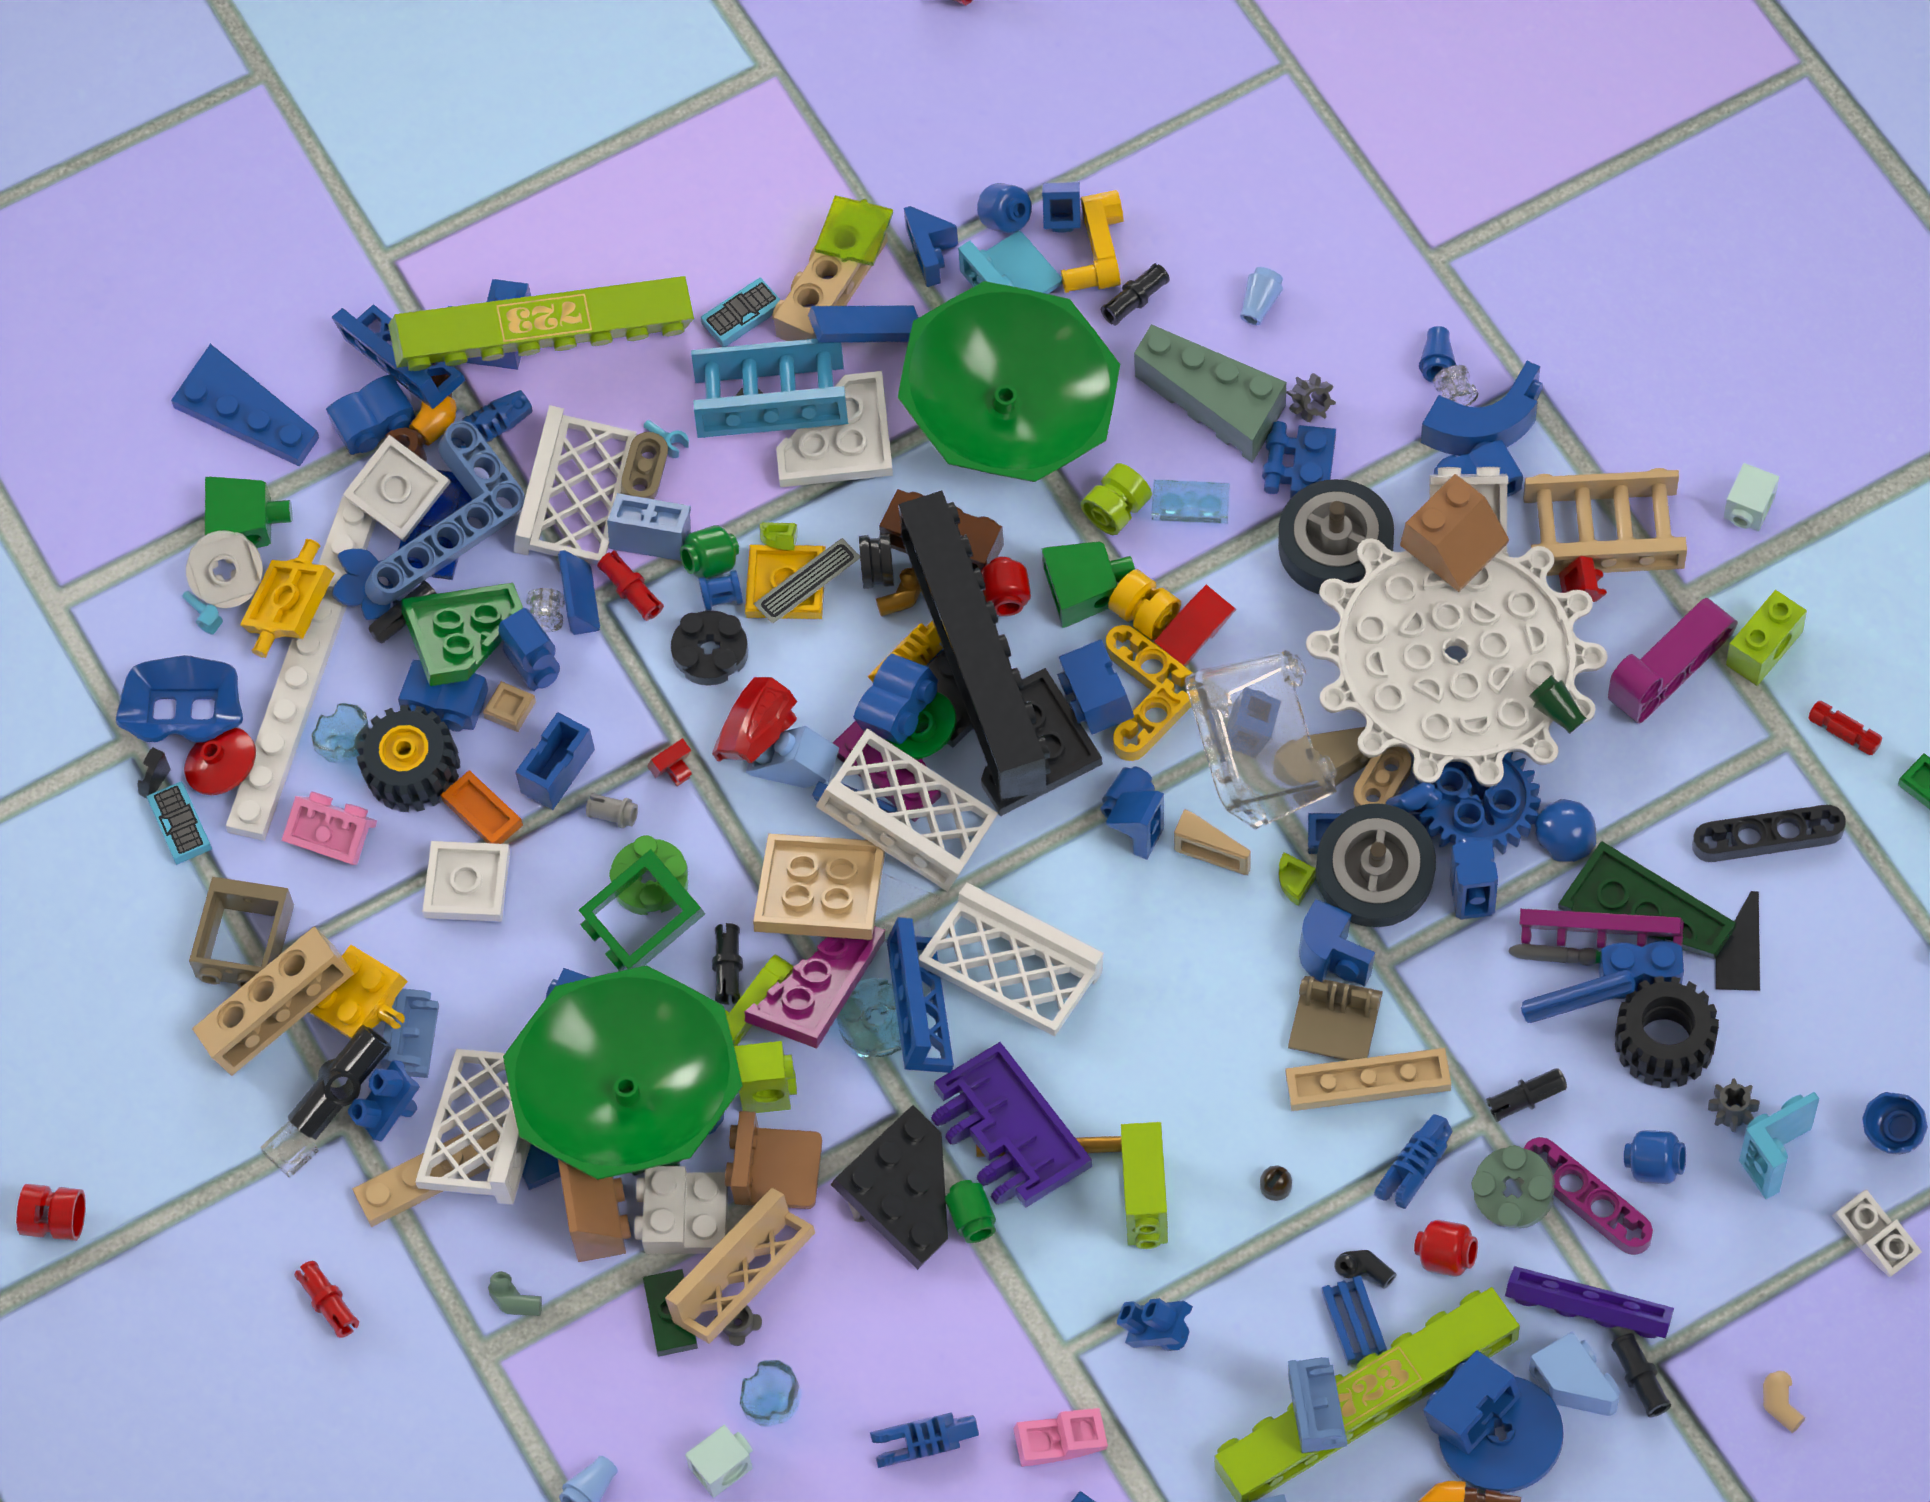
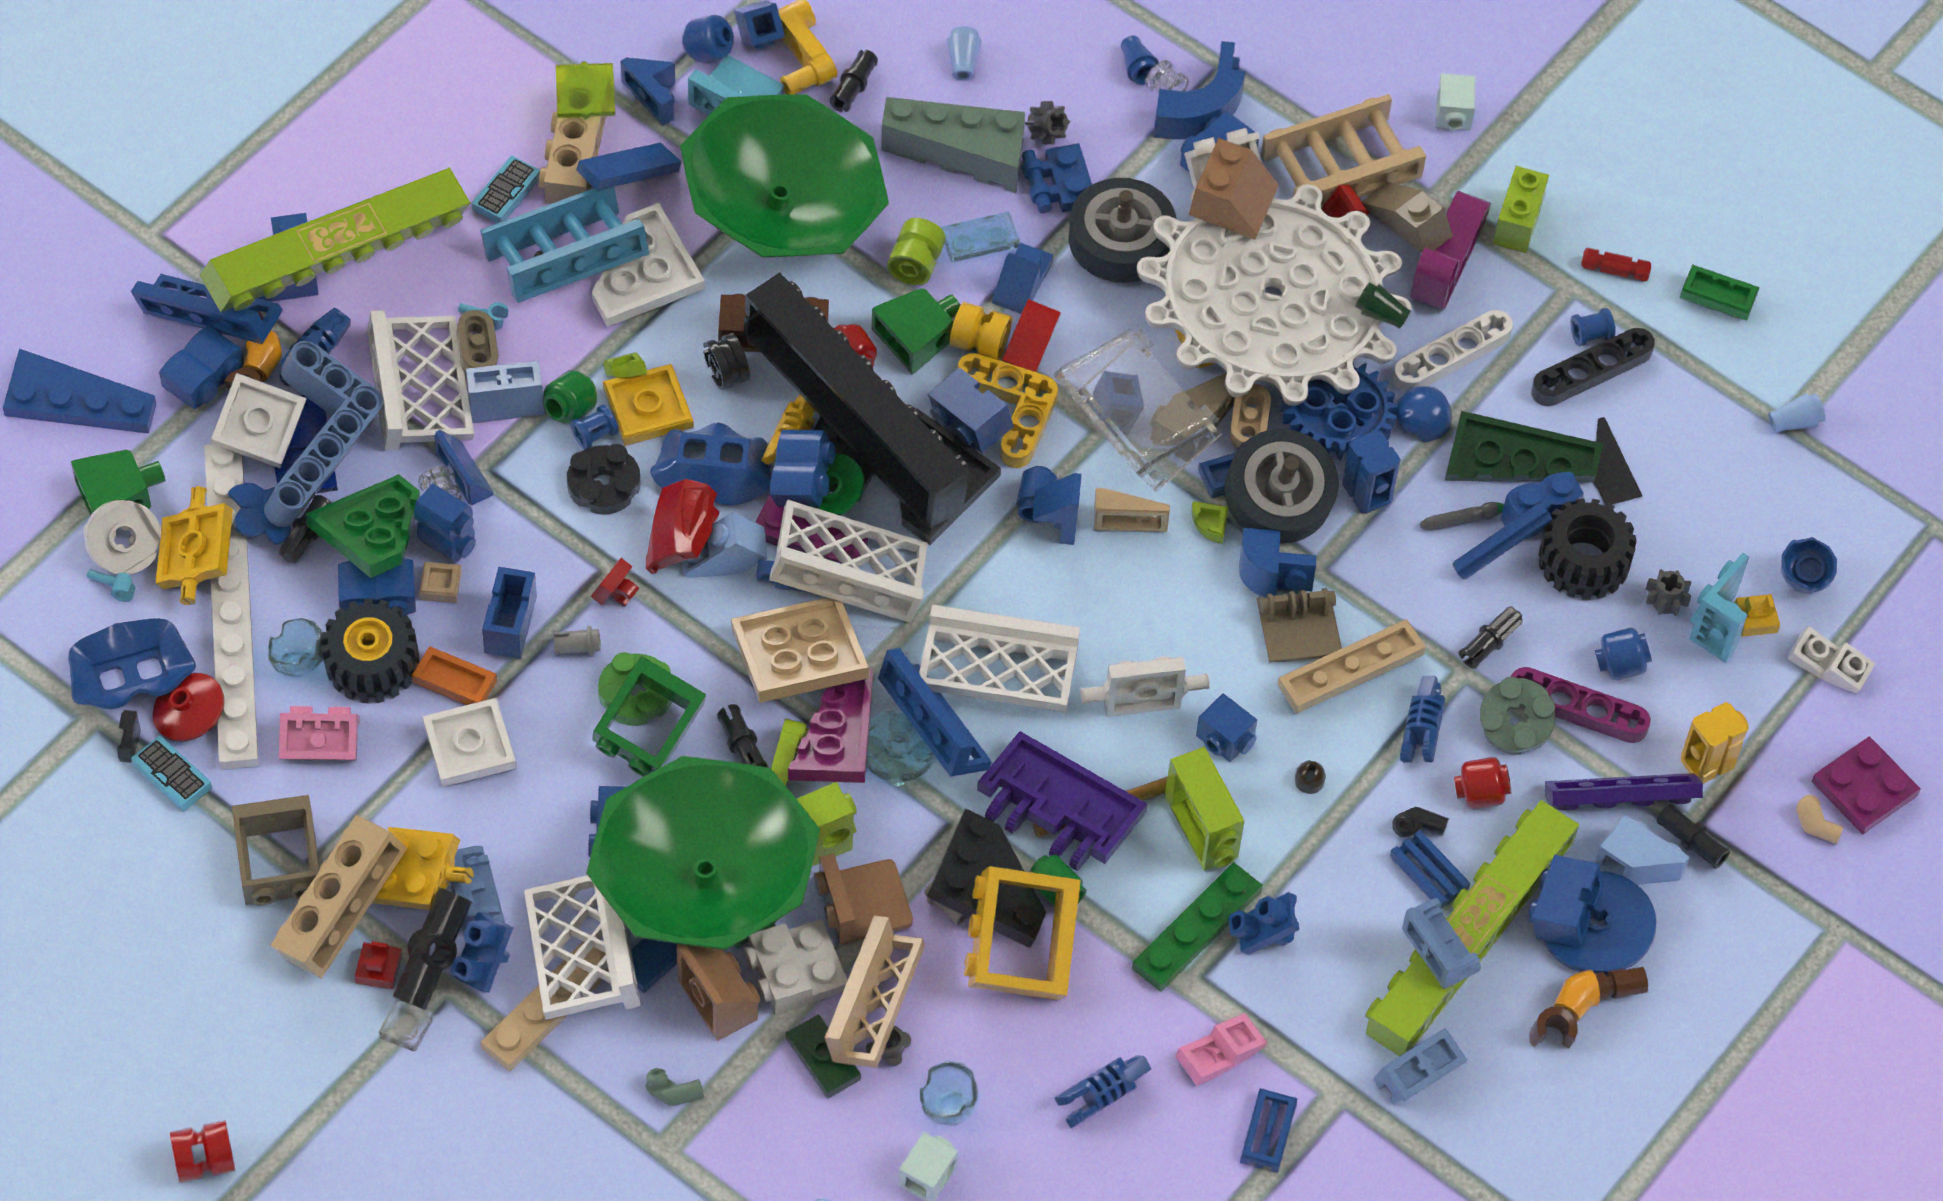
camera: 30 degrees left, 5 degrees down
red pin [294,1261,359,1338] -> none
red pin [597,550,664,621] -> none
sticker [754,538,860,624] -> none
pearl gold arm [876,568,921,617] -> none
blue arm [1386,782,1442,813] -> none
magenta hinge [1519,908,1684,948] -> none
none -> red tile [354,941,403,990]
none -> blue piece [650,422,771,505]
none -> yellow window [964,866,1081,1000]
none -> blue slope [992,243,1053,314]
none -> white plate [1080,656,1210,717]
none -> green plate [1132,862,1263,992]
none -> blue brick [1196,693,1258,762]
none -> dark tan slope [1361,182,1453,254]
none -> white beam [1393,310,1513,392]
none -> blue bush [1570,308,1616,347]
none -> yellow brick [1680,702,1749,784]
none -> yellow tile [1734,594,1780,637]
none -> magenta plate [1811,736,1921,835]

